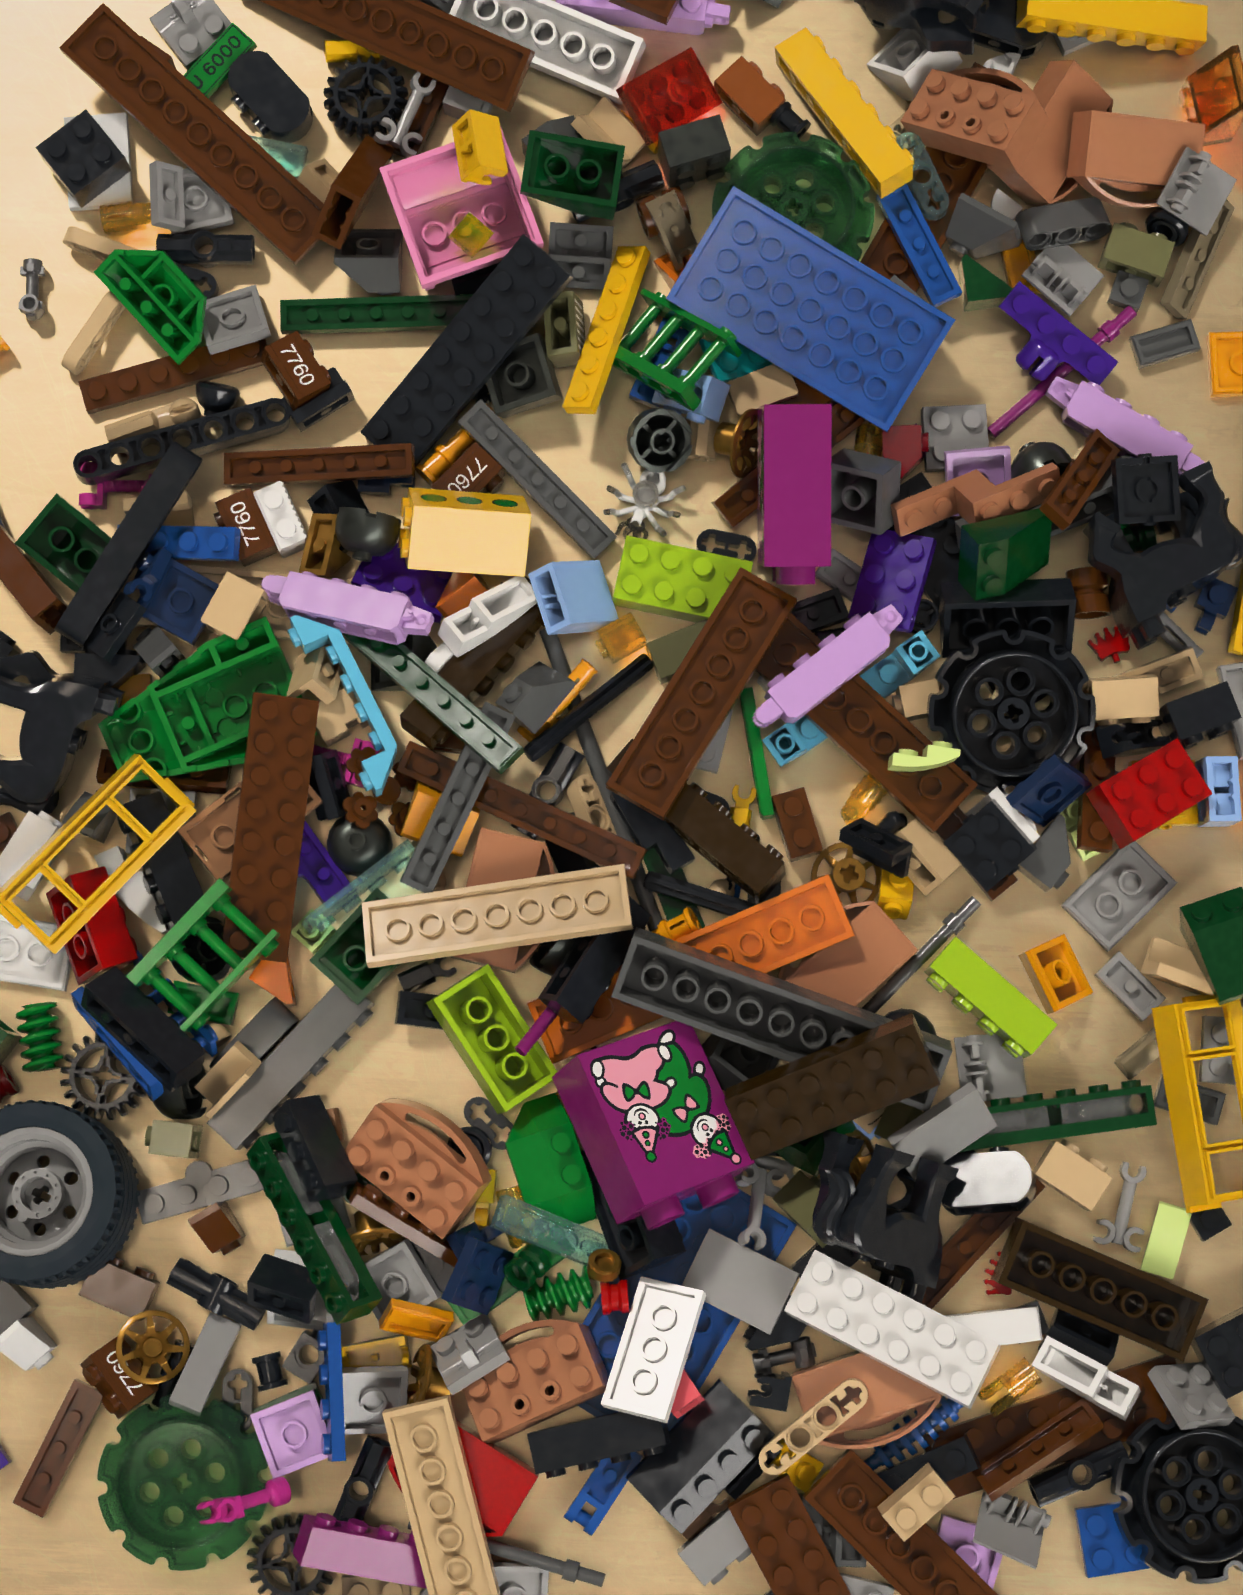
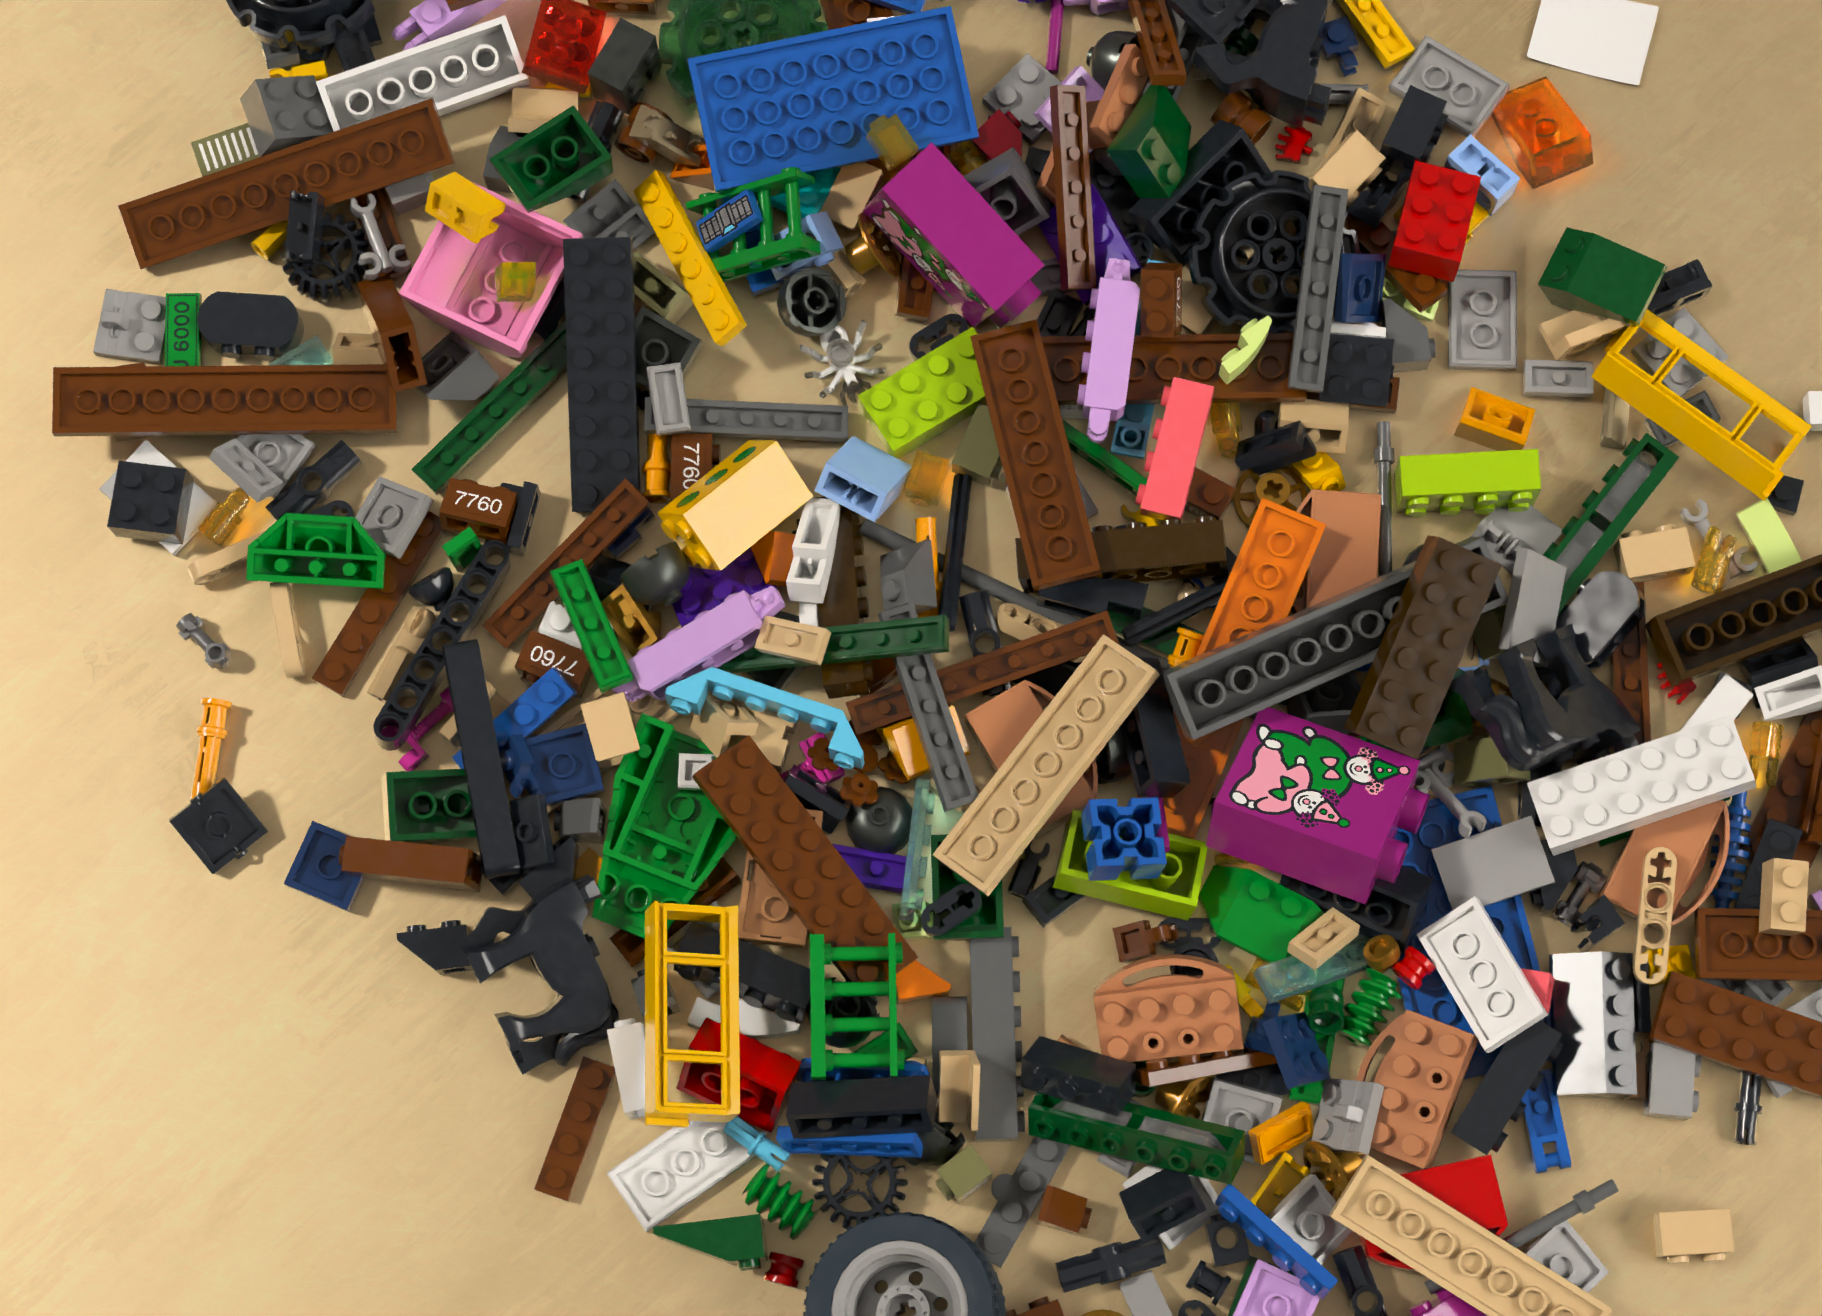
camera: 40 degrees left, 5 degrees down
none -> black hinge [284,191,325,265]
none -> green tile [442,527,482,572]
none -> green tile [550,559,633,693]
none -> light grey tile [646,363,691,436]
none -> white tile [678,753,715,790]
none -> tile [696,189,763,253]
none -> medium azure axle [723,1116,791,1172]
none -> tan plate [754,616,831,666]
none -> clear yellow brick [866,114,919,172]
none -> black beam [921,884,981,937]
none -> reddish brown plate [1050,85,1096,290]
none -> blue brick [1081,797,1167,881]
none -> reddish brown plate [1113,920,1179,963]
none -> coral brick [1135,377,1214,521]
none -> reddish brown brick [1140,262,1182,338]
none -> dark grey plate [1287,185,1349,393]
none -> tan plate [1287,907,1360,970]
none -> clear yellow hinge [1691,526,1737,594]

